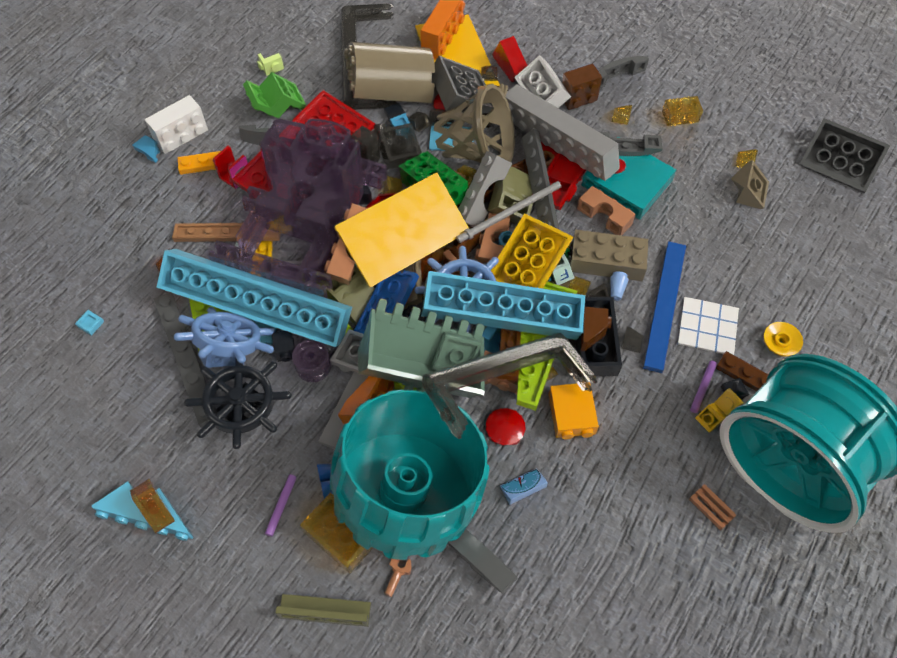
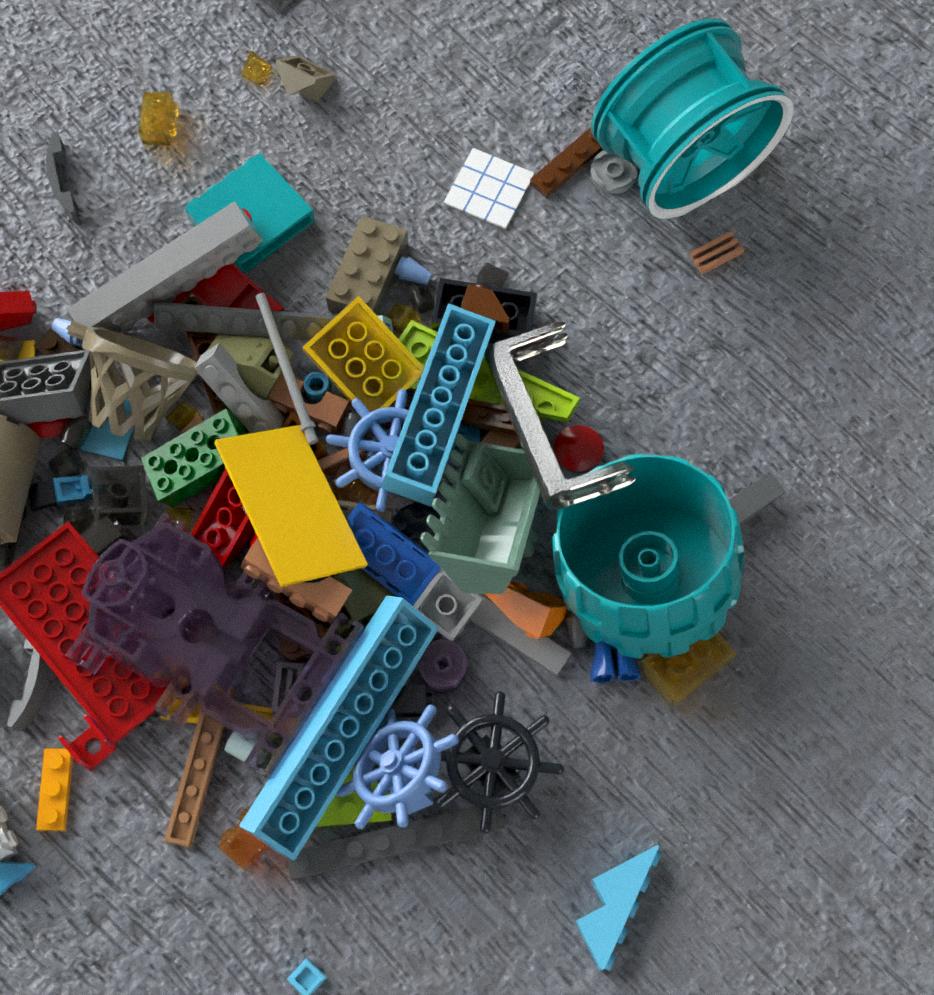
camera: 75 degrees left, 10 degrees up
clear orange slope [130,479,175,533] -> none
medium lavender bar [265,474,297,537] -> none
olive fence [275,594,371,627] -> none
nougat bar [384,559,412,597] -> none
slope [500,468,548,505] -> none
white brick [515,55,571,108] -> none
light orange brick [549,382,599,439] -> none
reddish brown brick [562,64,602,110] -> none
nougat arch [577,186,636,235] -> none
dark grey slope [600,132,663,156] -> none
clear yellow slope [611,105,632,125] -> none
blue tile [643,241,686,373] -> none
medium lavender bar [690,361,717,413] -> none
yellow slope [695,389,744,433] -> none
black tile [720,378,749,399] -> none
yellow dish [764,322,803,357] -> none

